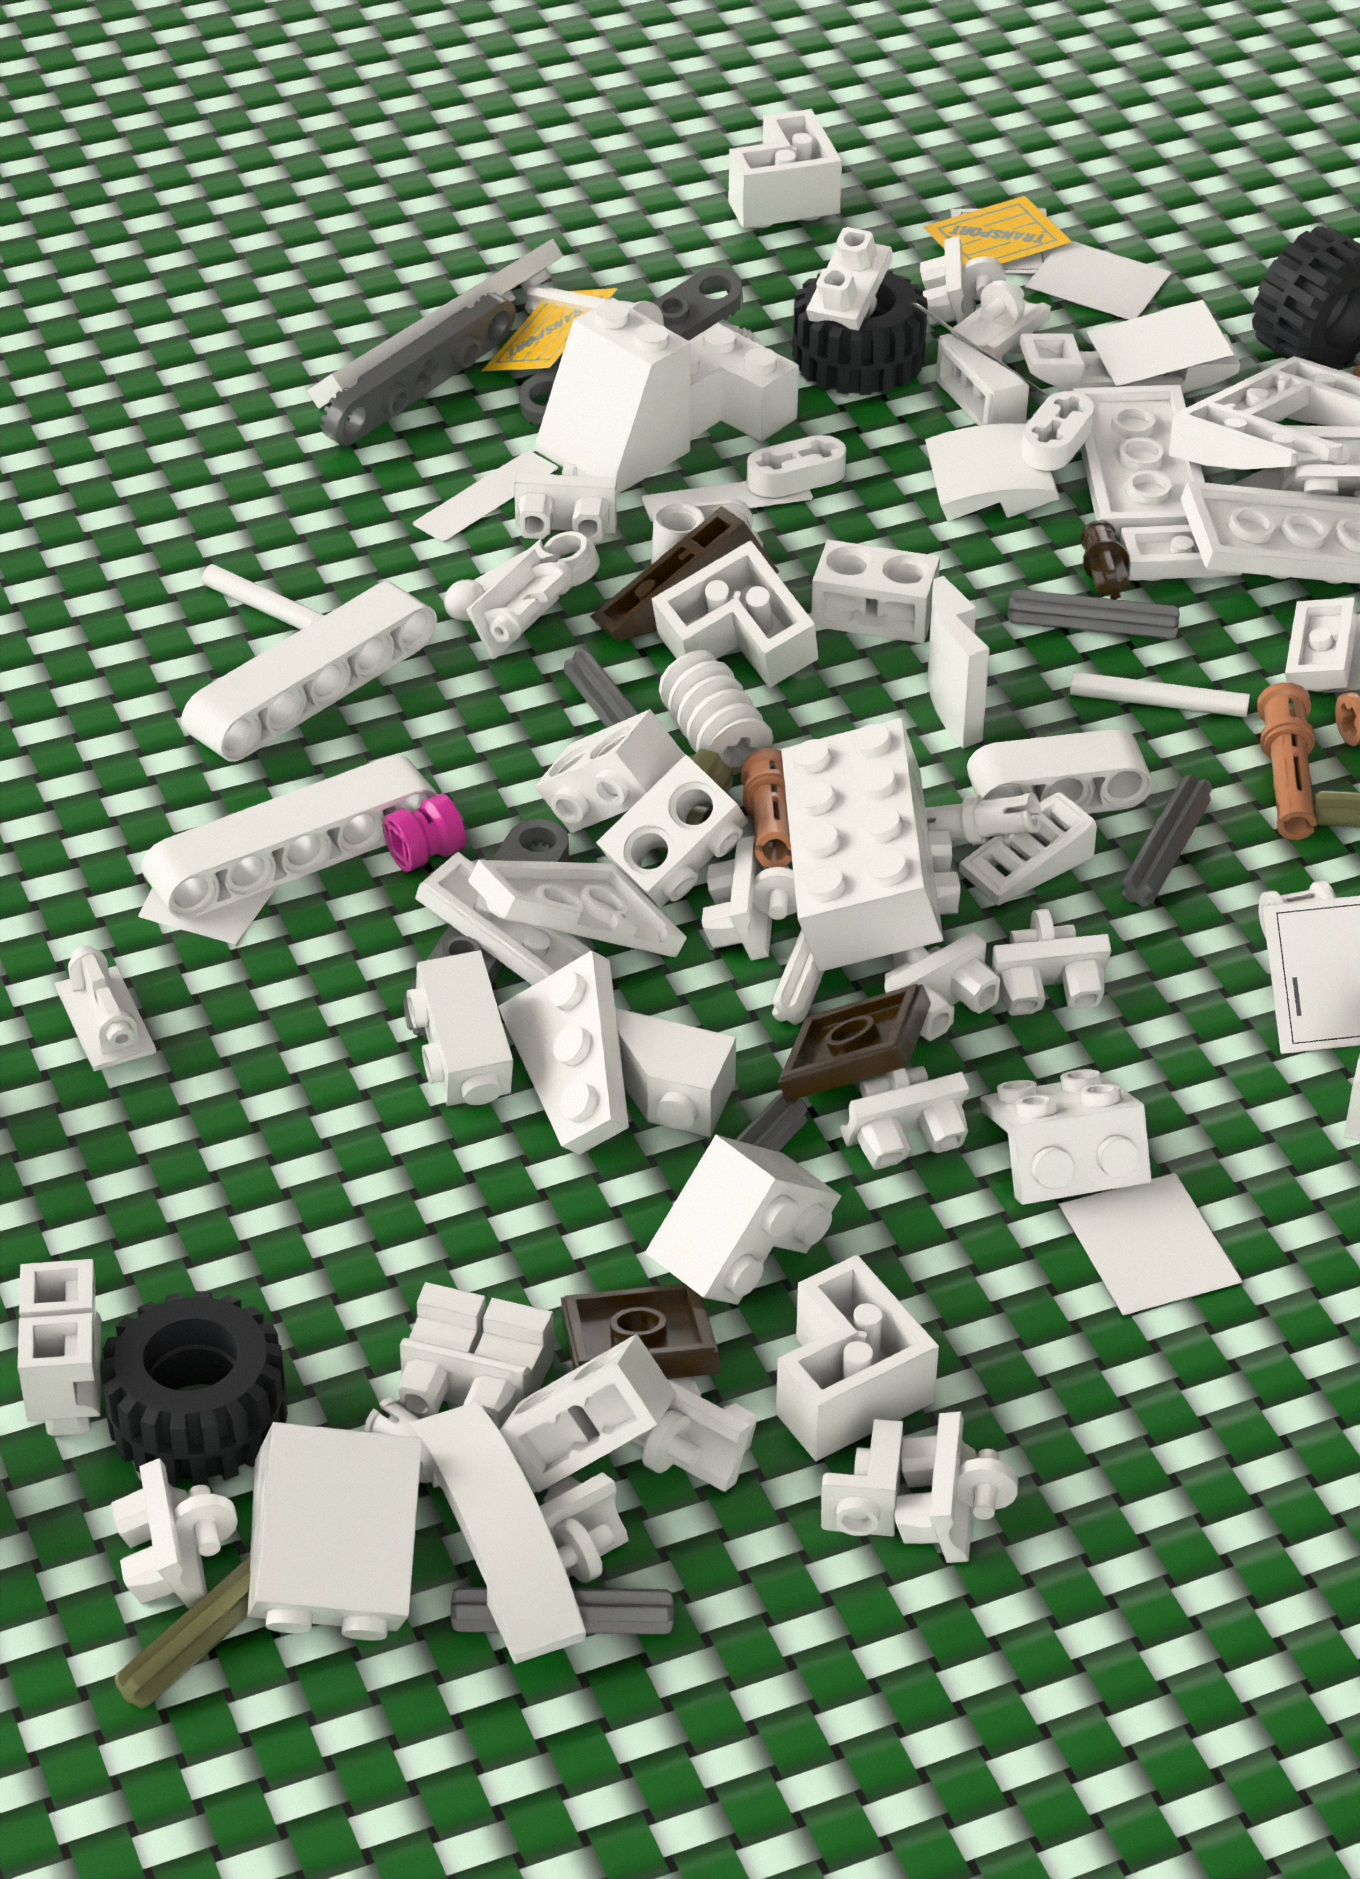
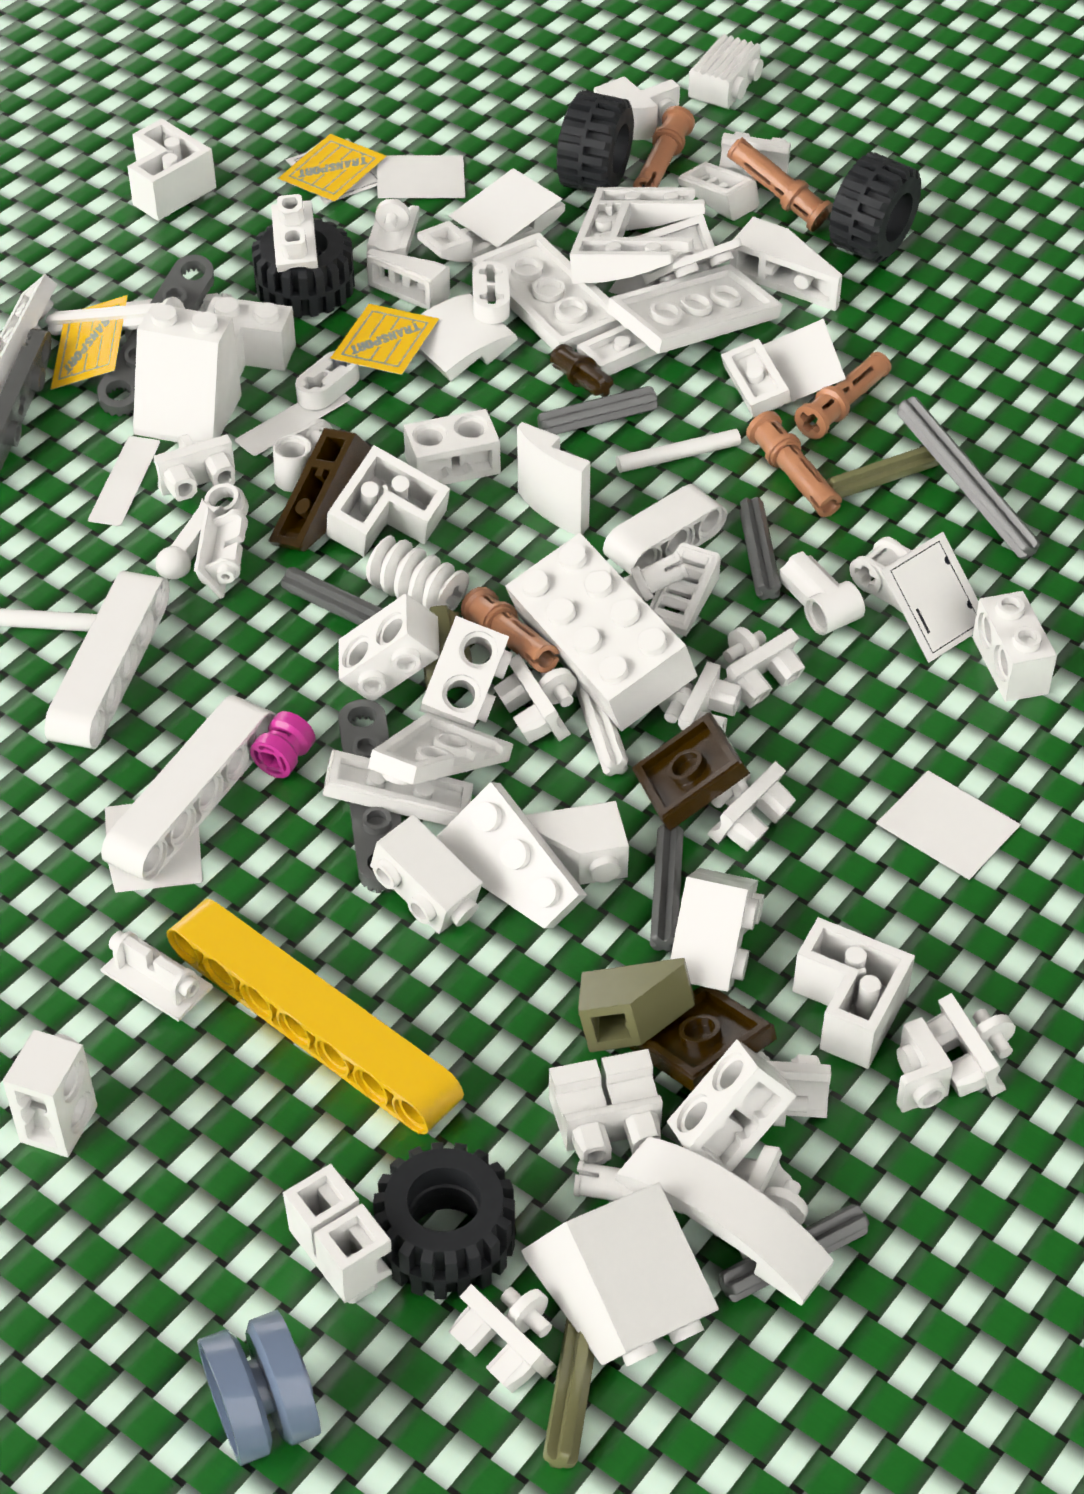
camera: 30 degrees left, 5 degrees up
white sticker [911,302,1049,396] -> none
white hips [920,236,1006,327] -> none
white bracket [980,1069,1152,1205] -> none
none -> yellow beam [166,898,464,1135]
none -> yellow sticker [330,304,439,375]
none -> olive slope [578,958,695,1052]
none -> white piece [779,551,865,635]

